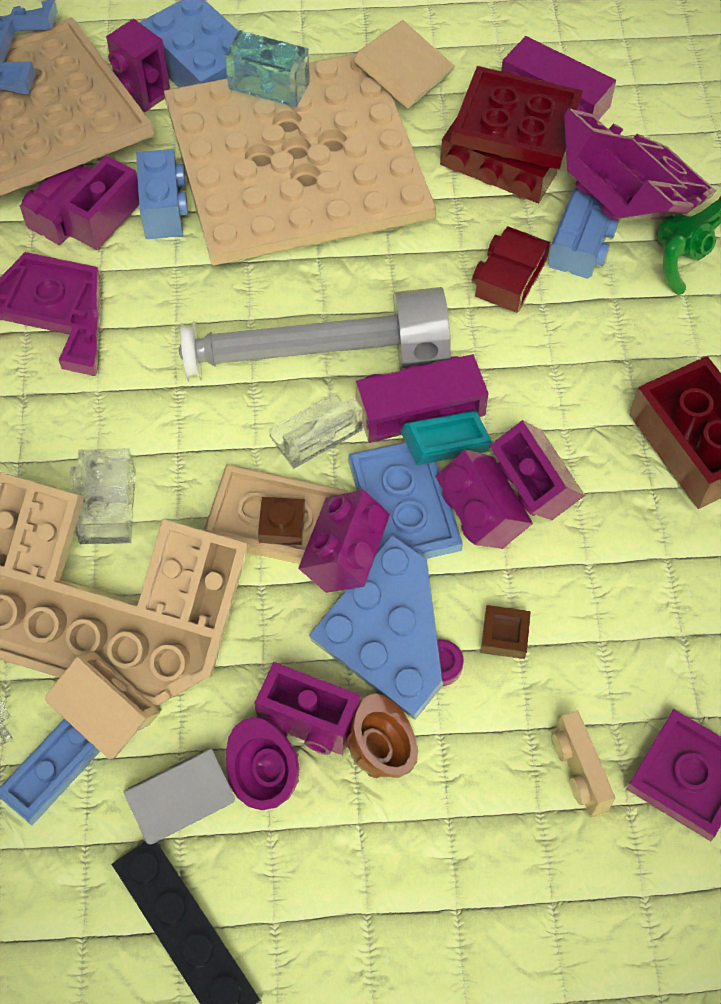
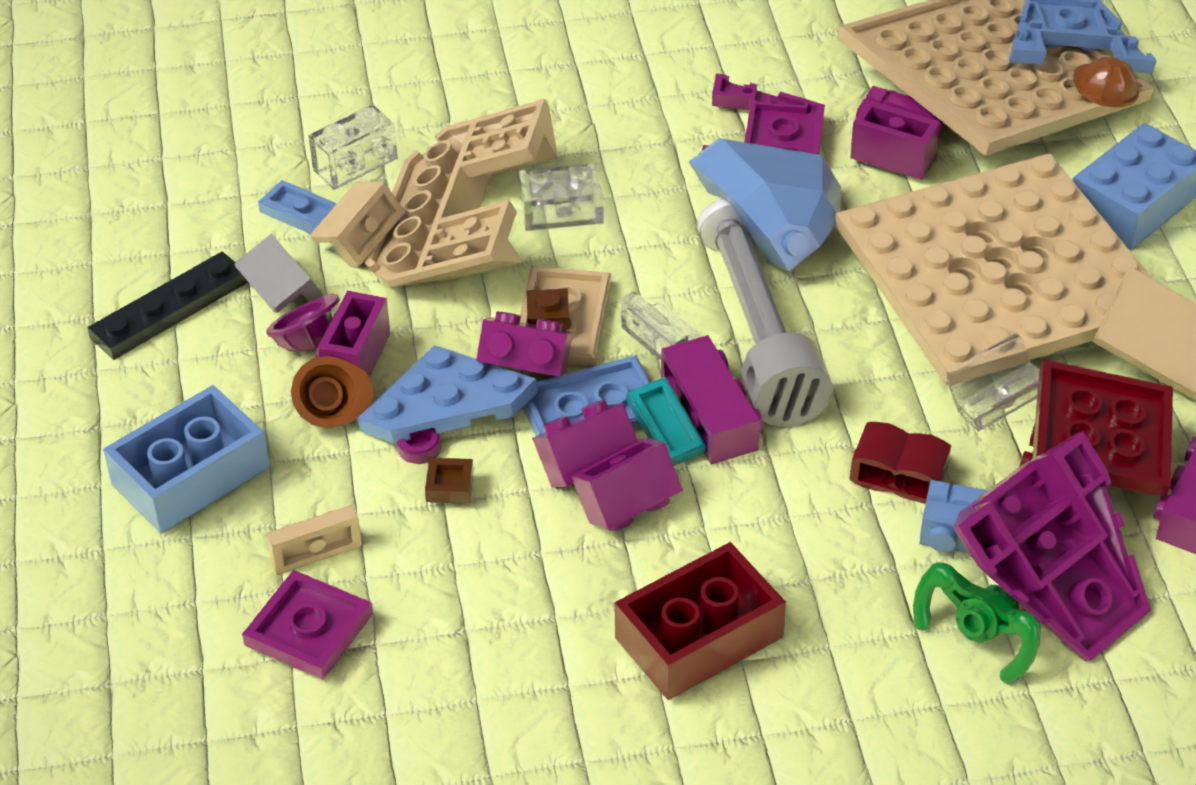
camera: 85 degrees right, 15 degrees down
magenta brick [106,18,170,112] -> none
medium blue brick [136,149,188,239] -> none
clear light blue brick [225,30,310,107] -> none
none -> medium blue brick [103,385,270,534]
none -> medium blue brick [689,138,841,271]
none -> clear panel [945,333,1039,432]
none -> dark orange piece [1073,57,1139,107]

